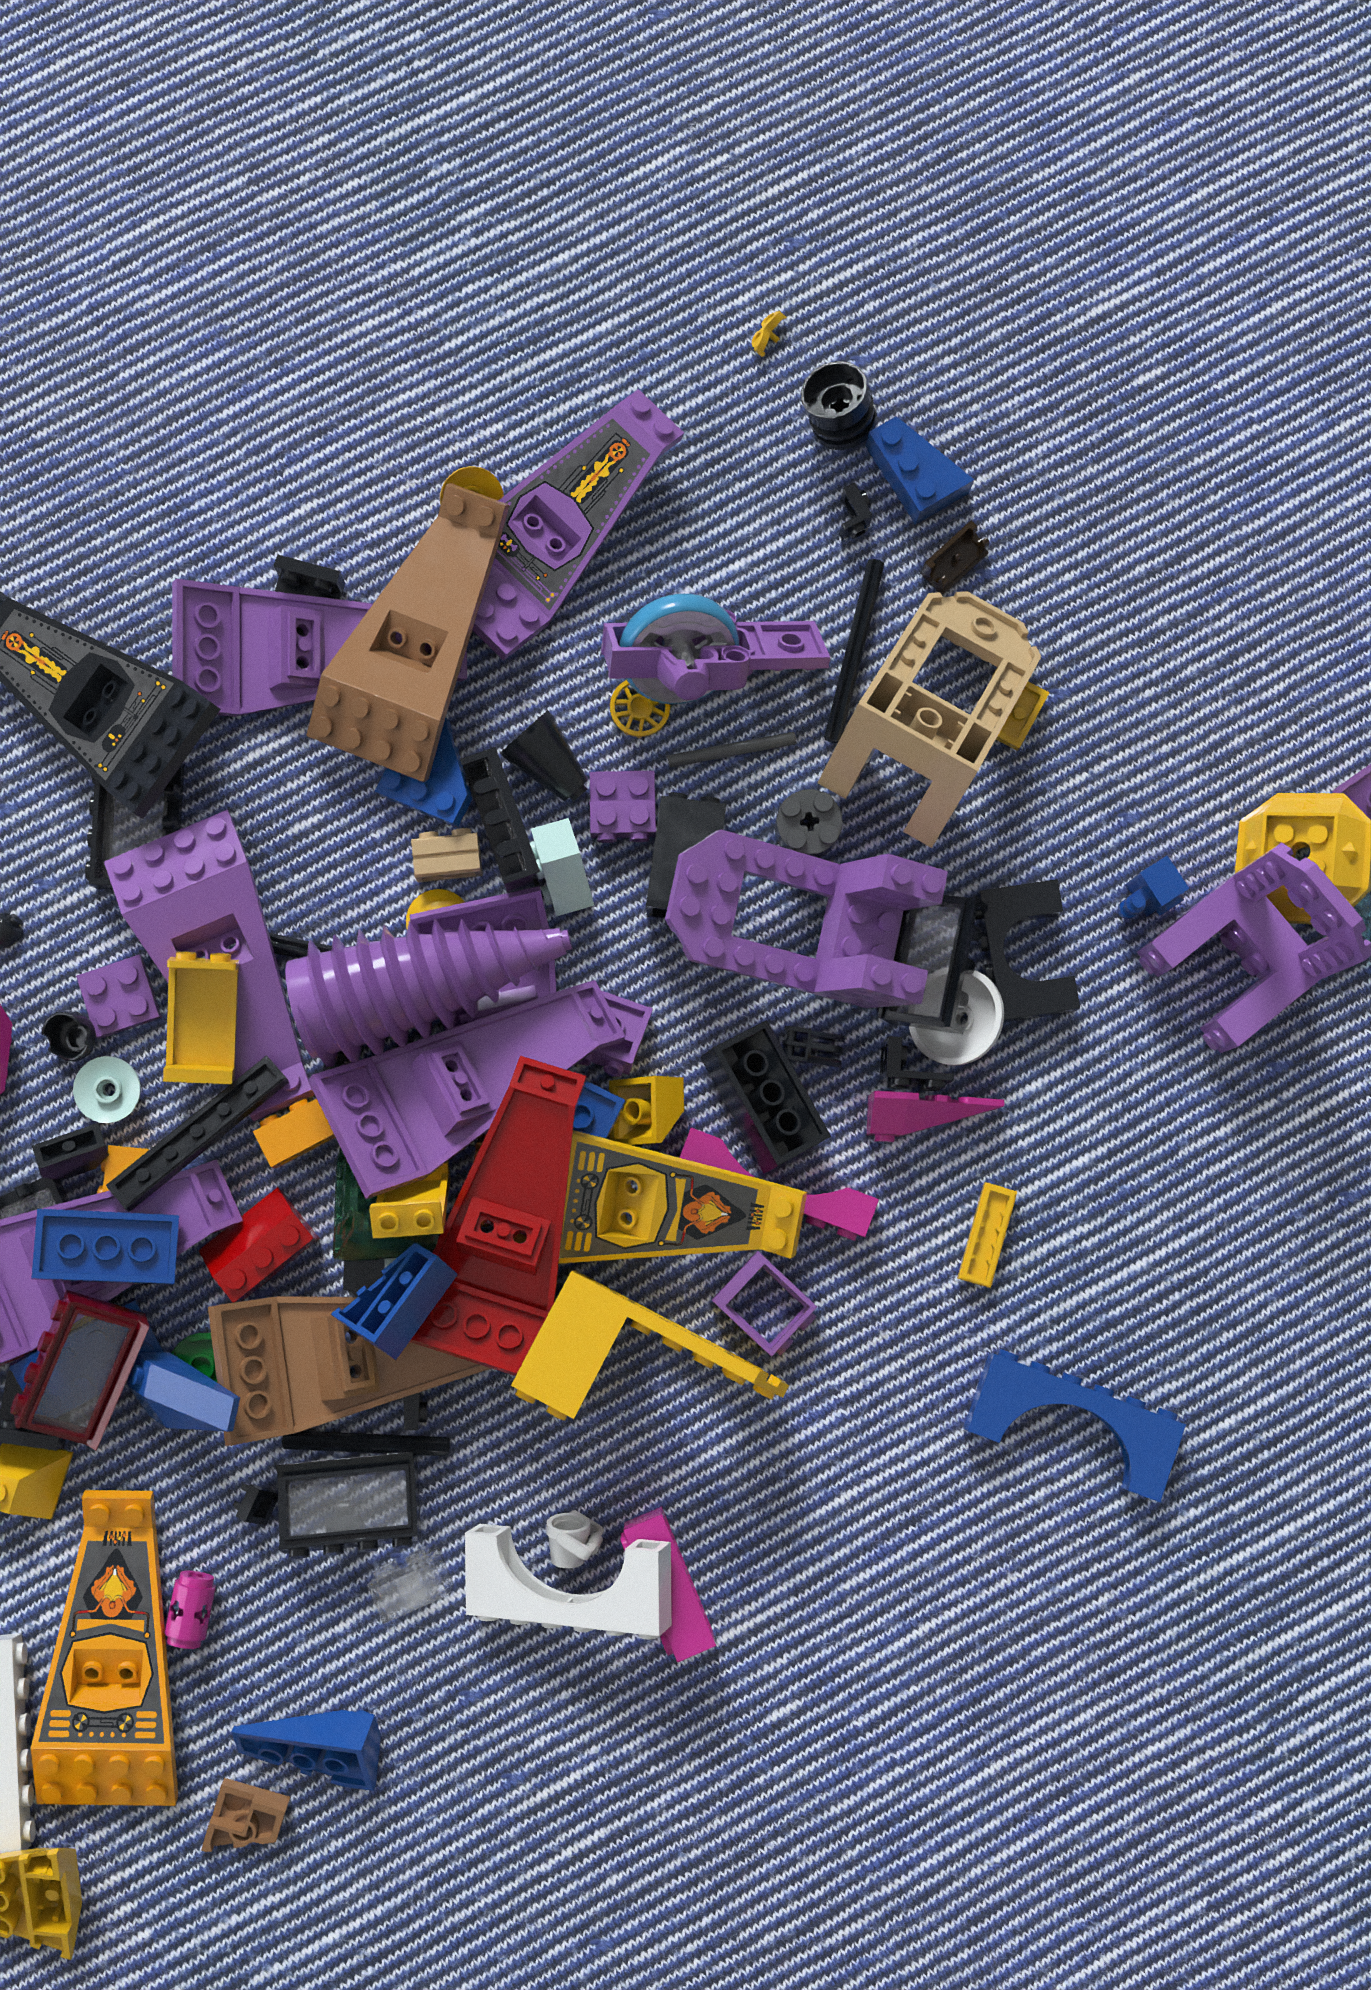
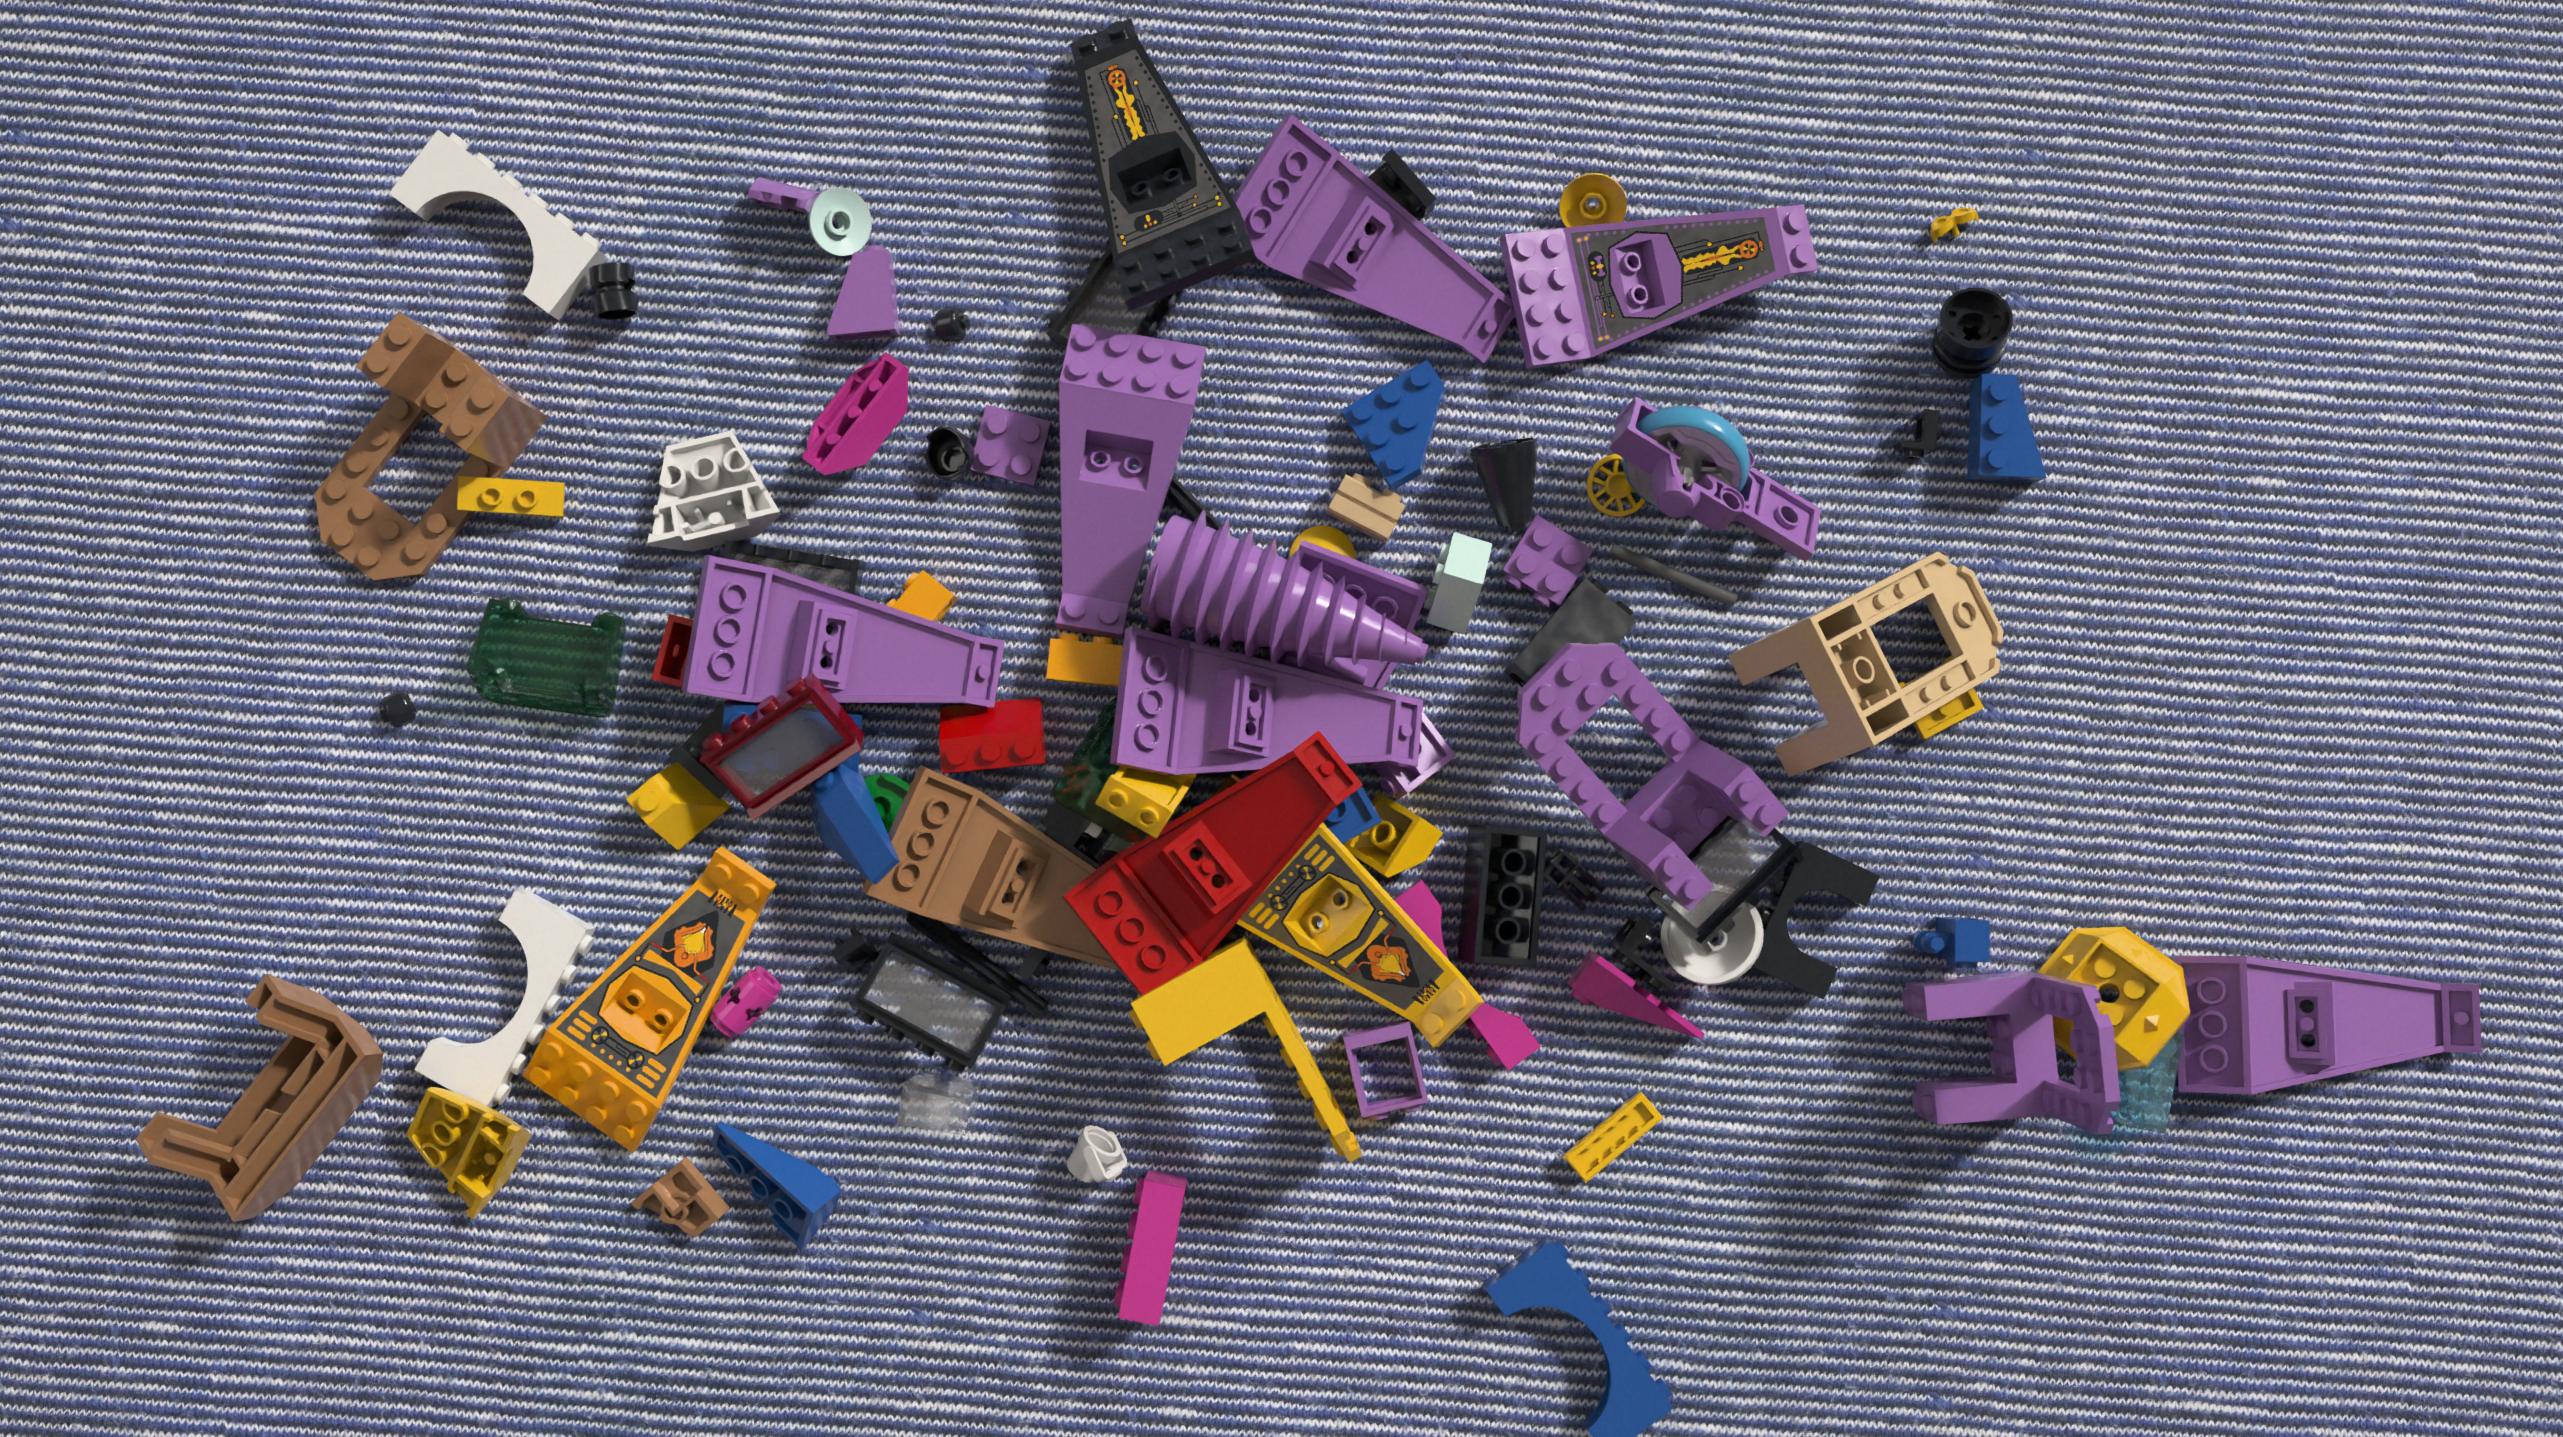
camera: 40 degrees right, 5 degrees up
blue plate [31,1209,179,1285] -> none
black slope [32,1123,109,1180] -> none
light aqua dish [73,1056,141,1123] -> none
black tile [106,1055,289,1212] -> none
yellow panel [163,952,239,1084] -> none
medium nougat wing [306,483,510,782] -> none
blue wedge [331,1243,458,1360] -> none
black window [460,747,540,893] -> none
white arch [465,1524,672,1640] -> none
dark grey brick [775,789,843,858] -> none
black axle [824,559,884,744] -> none
dark brown hinge [920,520,990,596] -> none

